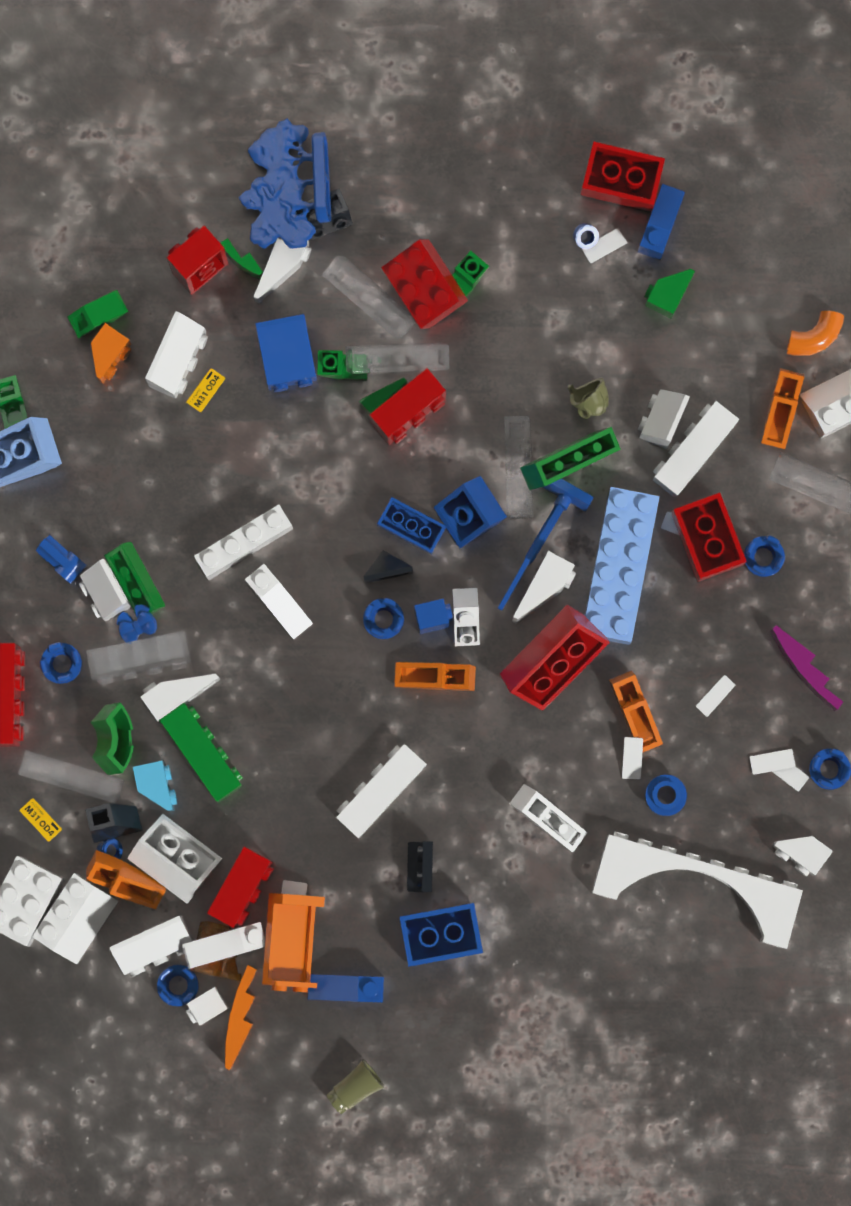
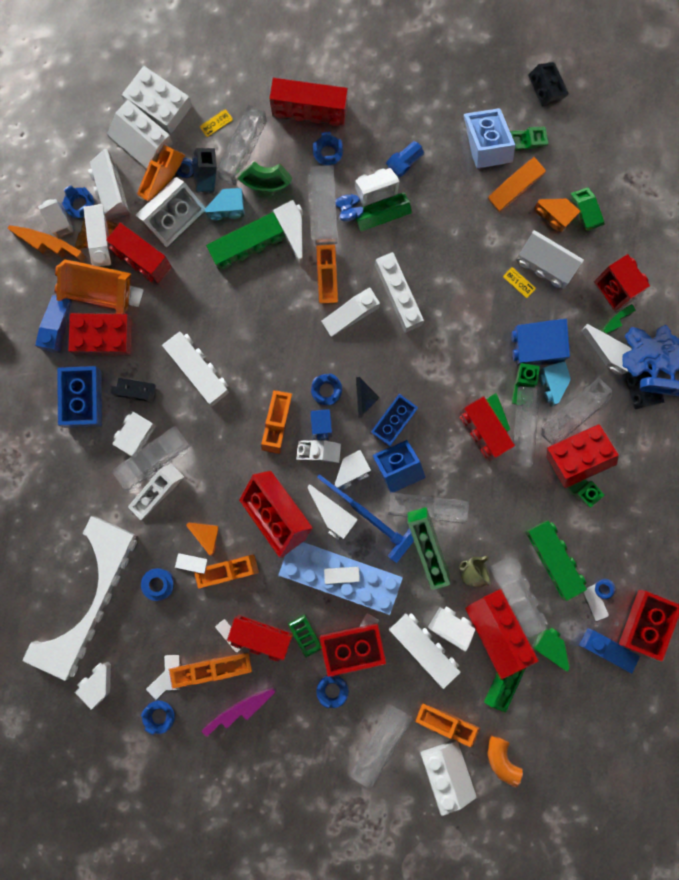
camera: 100 degrees right, 0 degrees up
none -> red brick [68,313,132,356]
none -> clear brick [112,426,191,491]
none -> white brick [113,412,156,458]
none -> orange slope [168,653,252,689]
none -> orange slope [186,523,218,556]
none -> red brick [227,615,293,662]
none -> green slope [287,614,322,658]
none -> orange slope [316,244,338,303]
none -> white sticker [324,567,360,584]
none -> white slope [335,450,371,490]
none -> red slope [465,589,538,680]
none -> green slope [484,668,526,713]
none -> orange slope [488,157,546,212]
none -> clear brick [489,557,547,638]
none -> green brick [525,520,587,601]
none -> medium azure slope [539,361,571,407]

